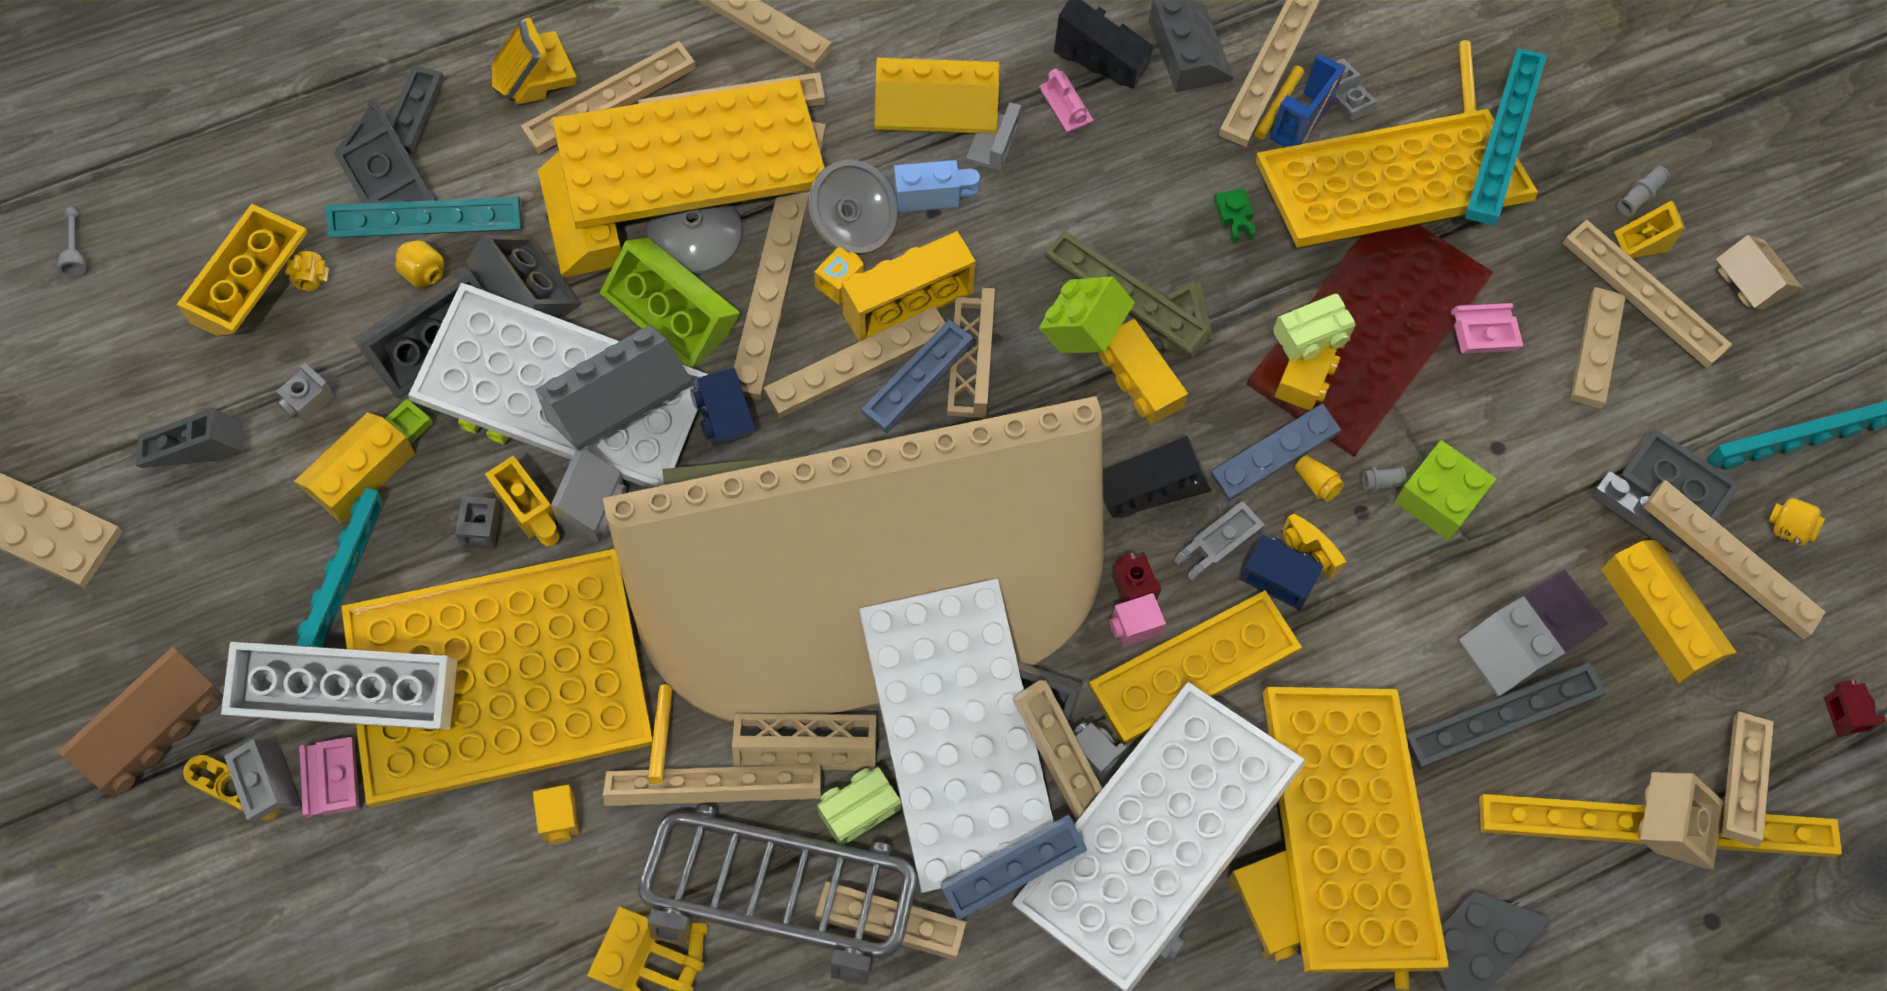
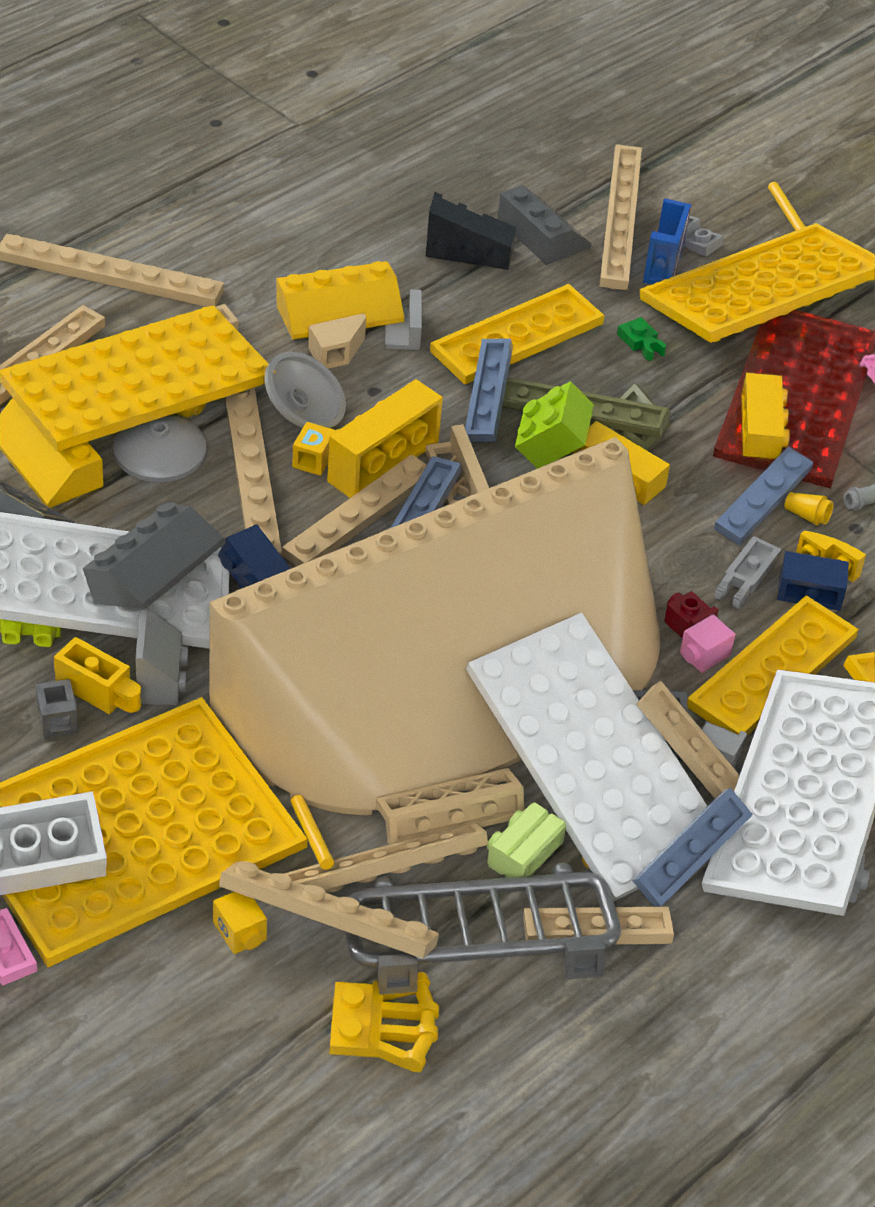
camera: 20 degrees left, 20 degrees down
lime slope [599,238,740,369] -> none
light blue brick [894,160,980,212] -> none
bright pink hinge [1039,69,1094,133] -> none
black wedge [1103,436,1211,518] -> none
yellow bar [1254,65,1304,139] -> none
yellowish green brick [1273,293,1355,361] -> none
teal plate [1465,48,1547,226] -> none
none -> tan plate [219,861,439,959]
none -> tan slope [308,313,366,368]
none -> yellow plate [430,284,605,385]
none -> sand blue plate [465,338,513,442]

